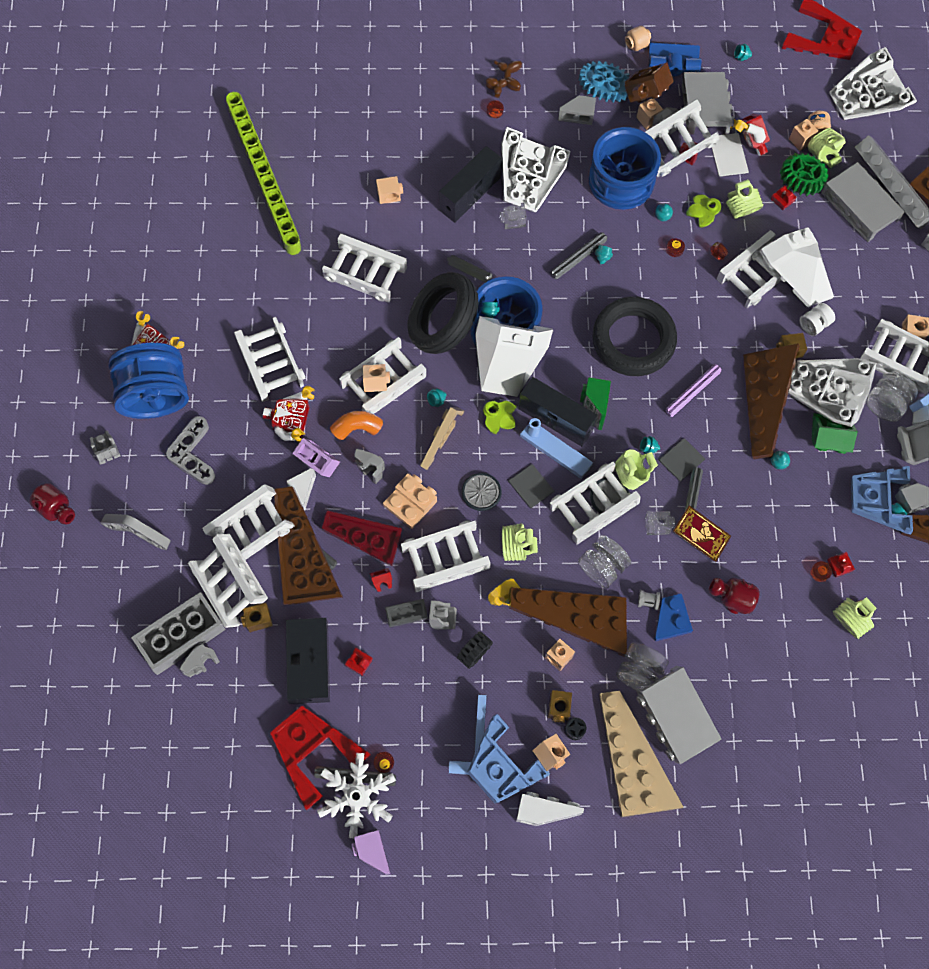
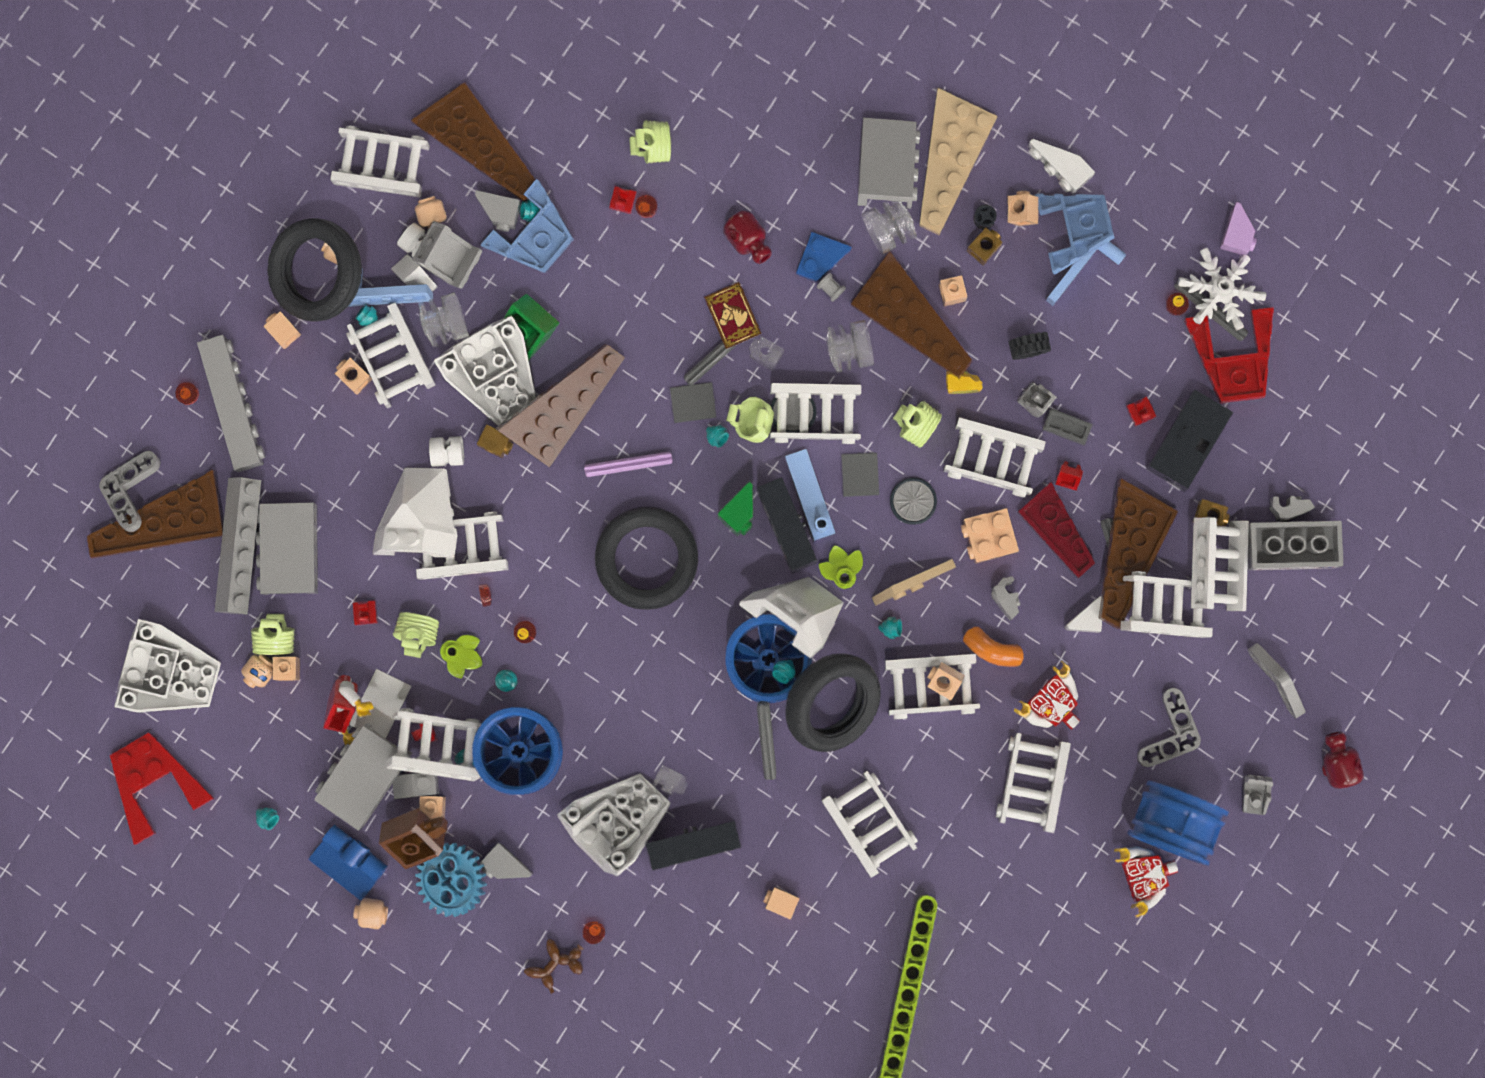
camera: 140 degrees left, 15 degrees up
lavender brick [293,438,340,477] -> none
dark grey axle [551,232,608,279] -> none
teal plate [595,245,613,264] -> none
teal plate [771,451,790,469] -> none
green gear [780,152,828,196] -> none

